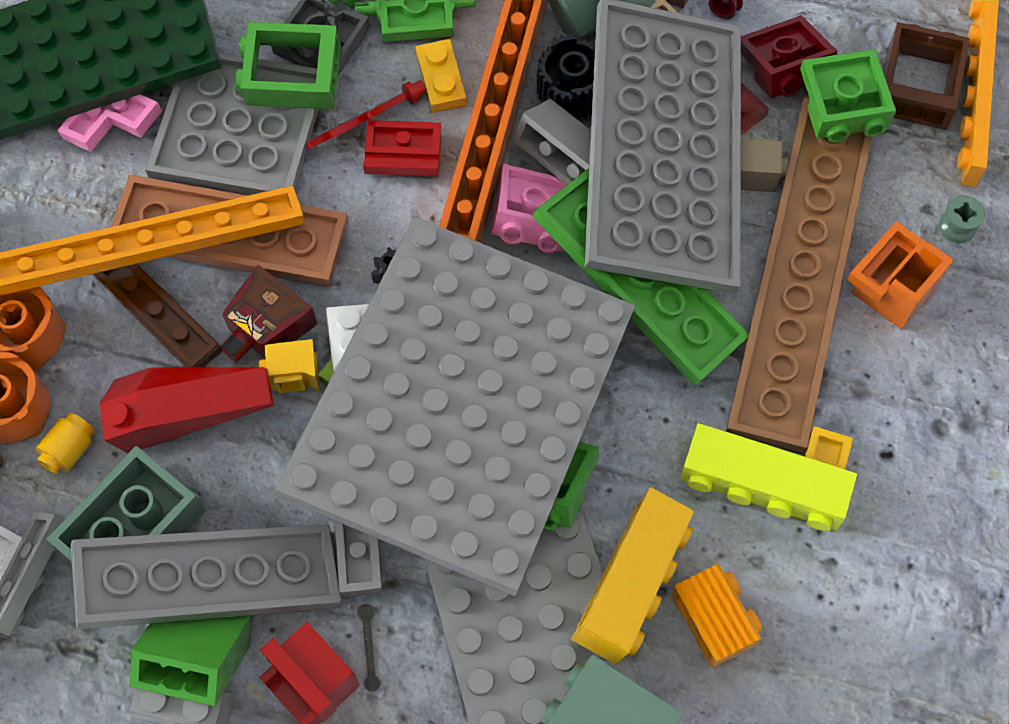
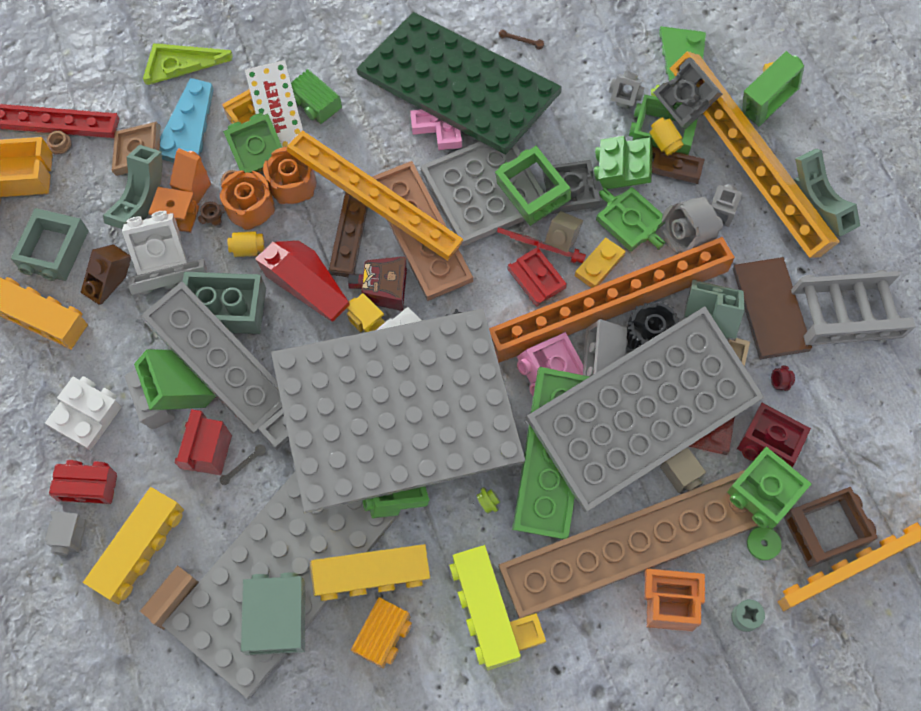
camera: 55 degrees right, 0 degrees up
none -> lime plate [476,487,500,514]
none -> dark tan brick [545,211,583,252]
none -> bright green wheel [747,527,782,561]

